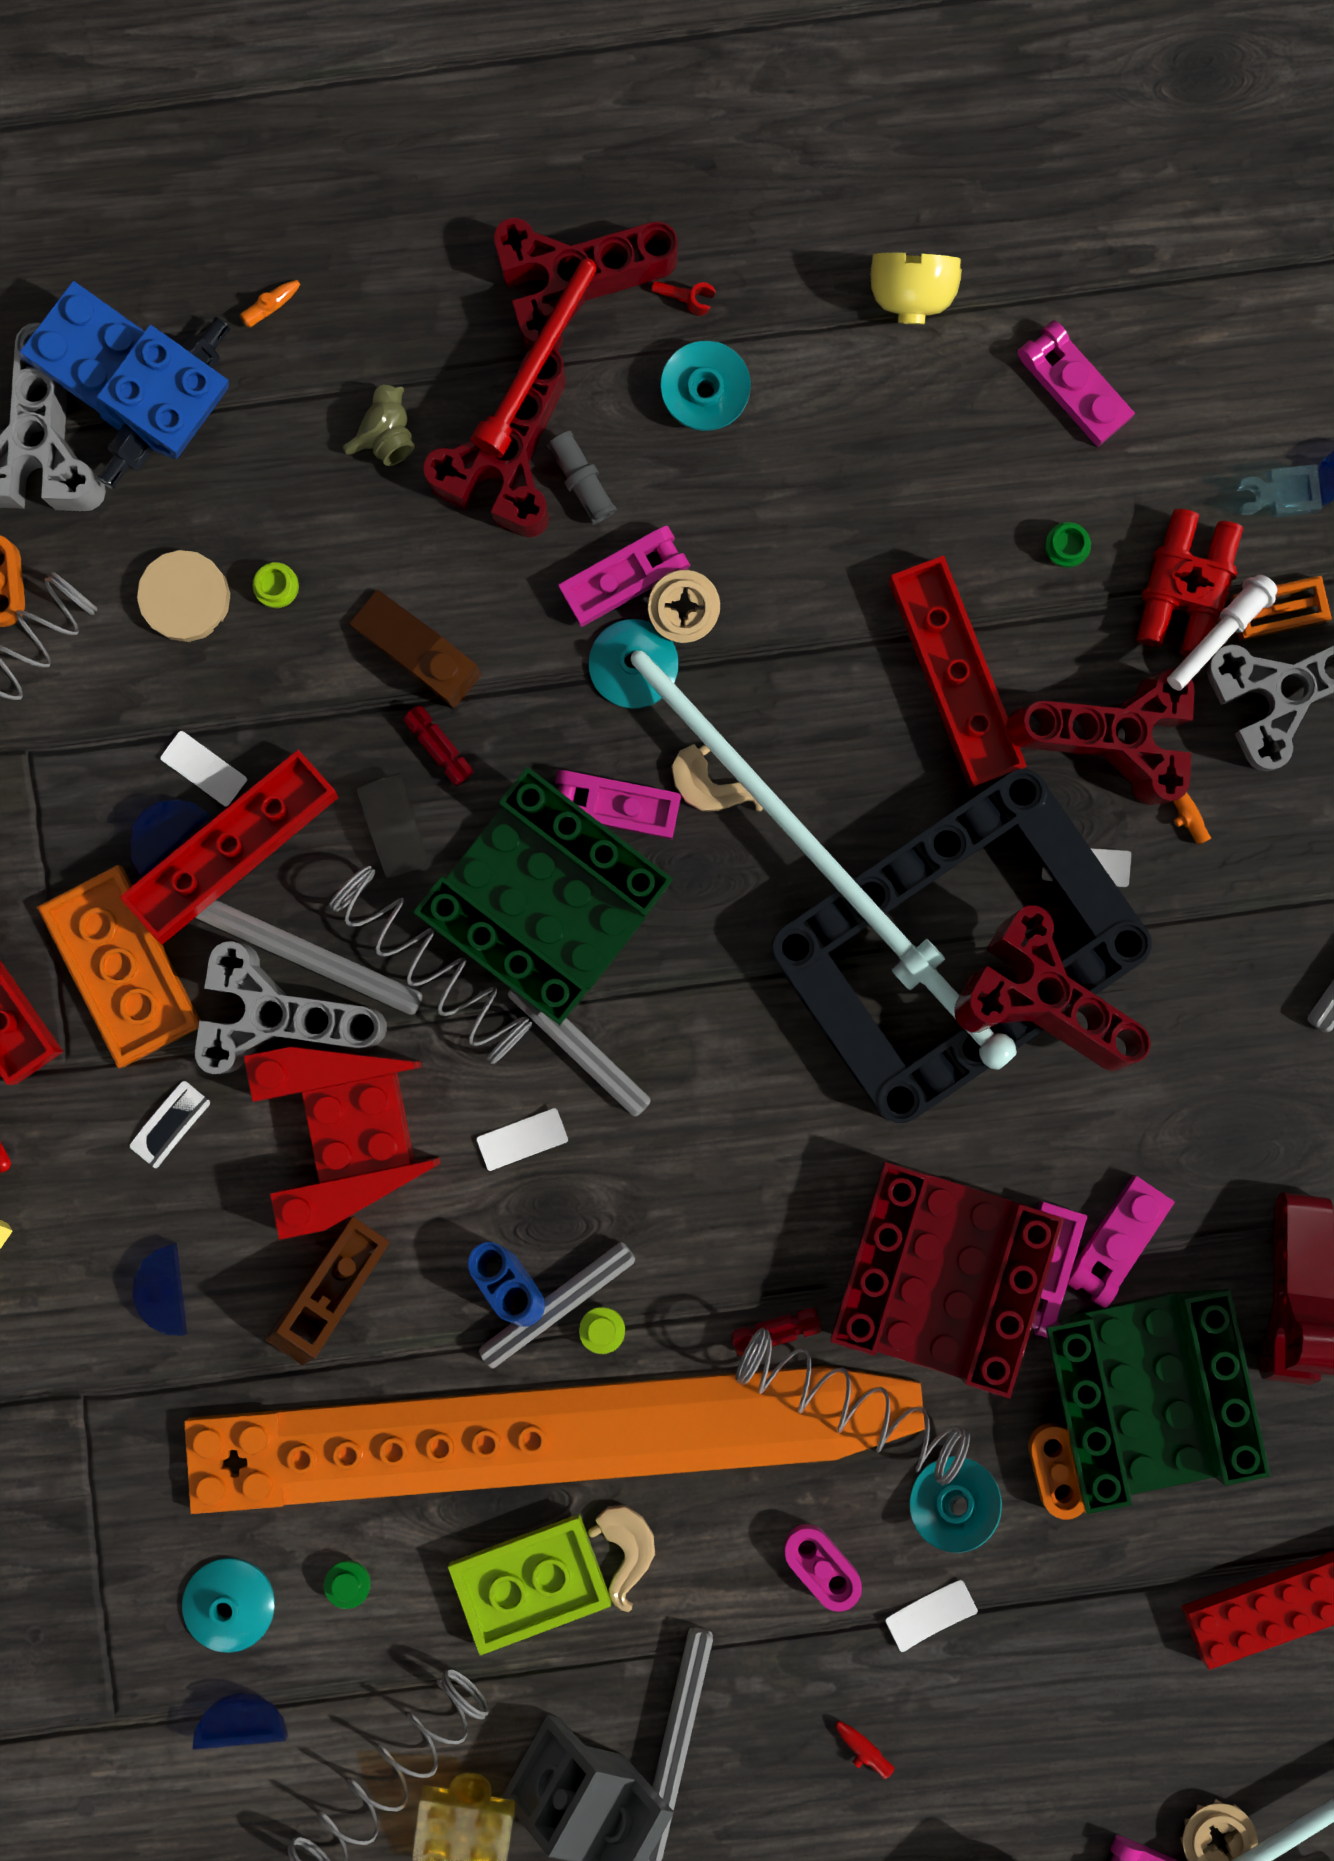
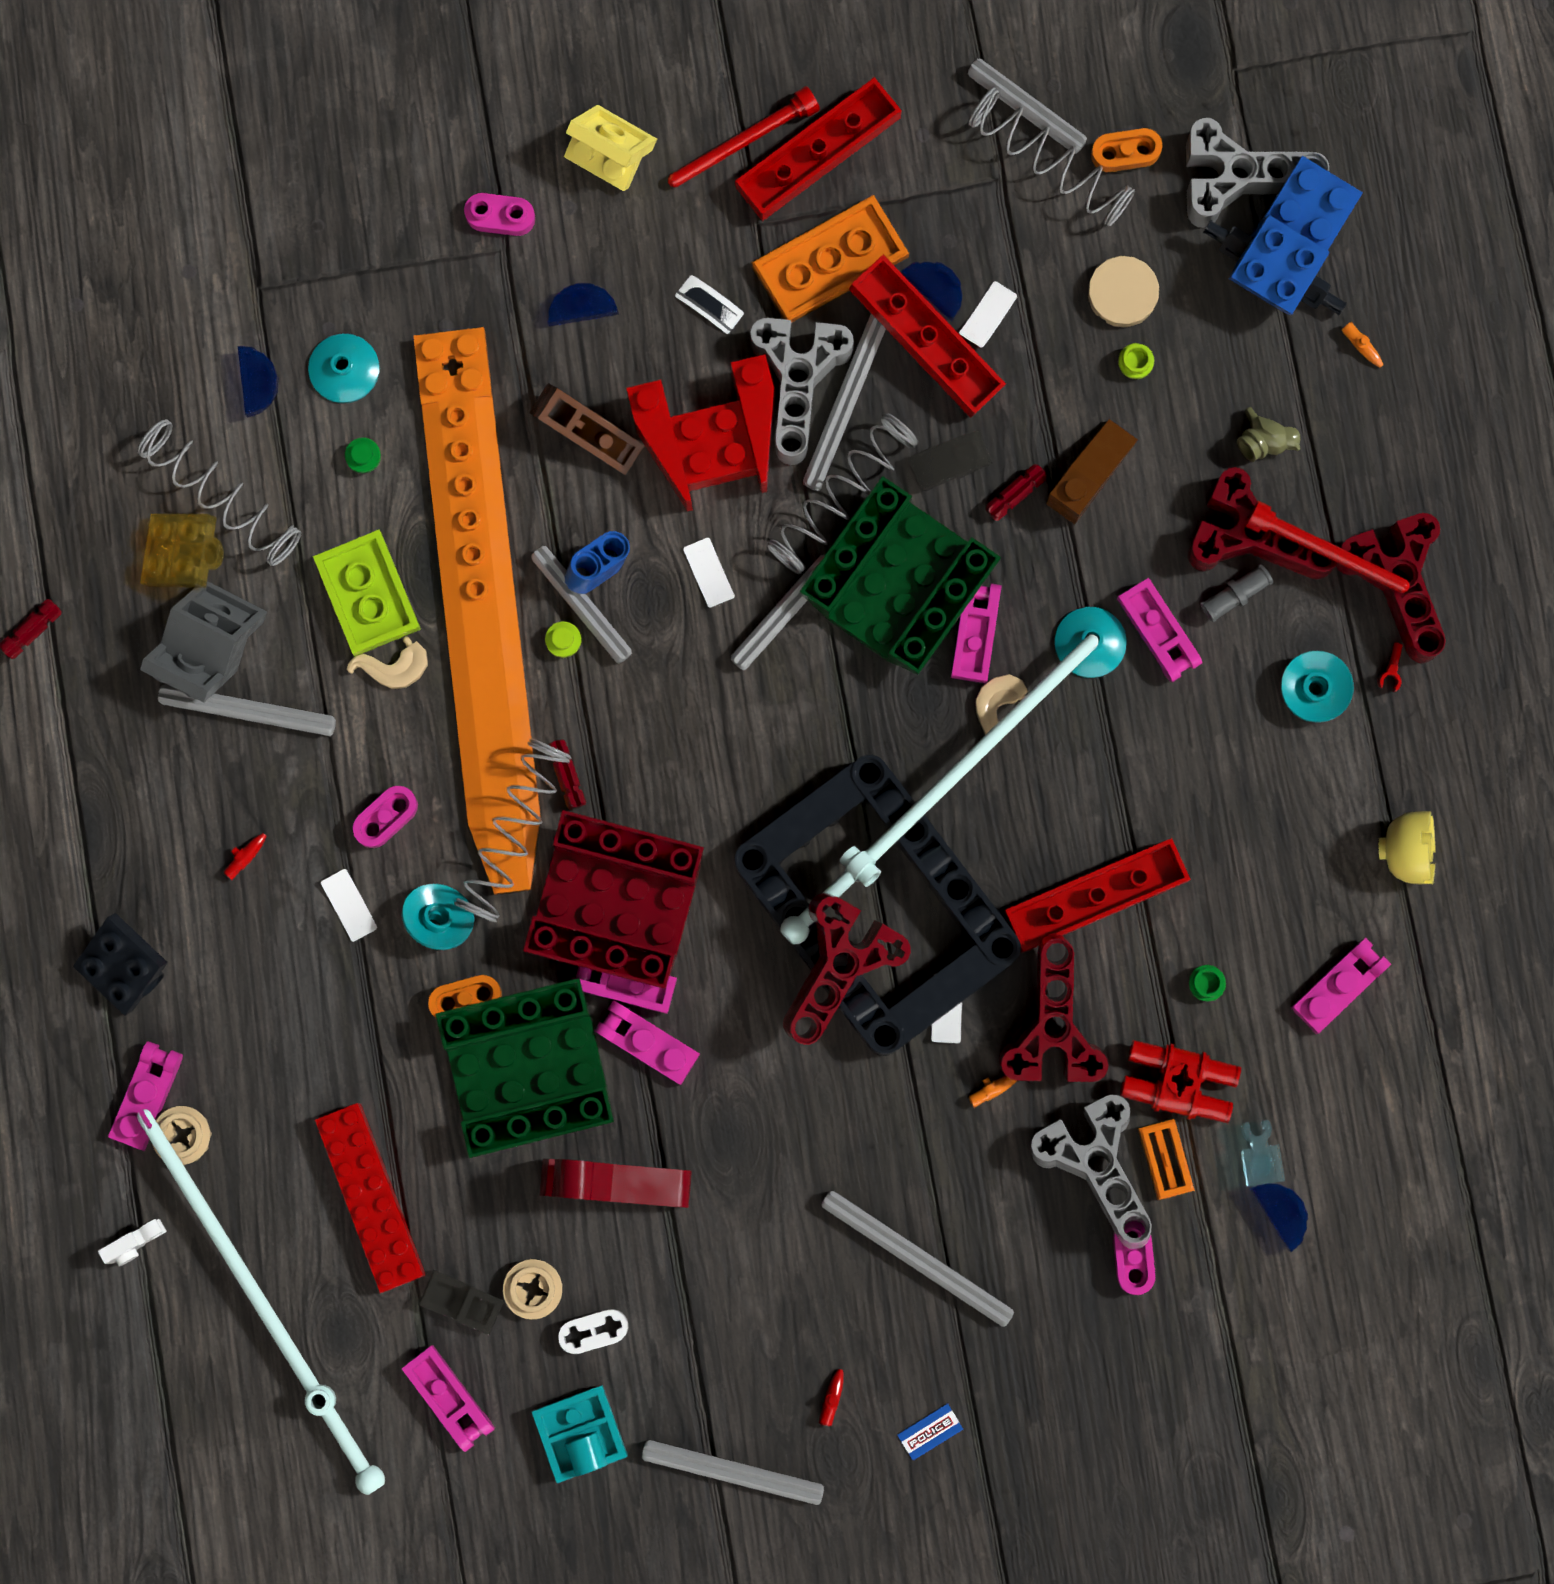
camera: 85 degrees right, 5 degrees down
tan gear [647,569,720,643] -> none
white pin [1167,574,1277,691] -> none
none -> dark pink plate [464,193,535,236]

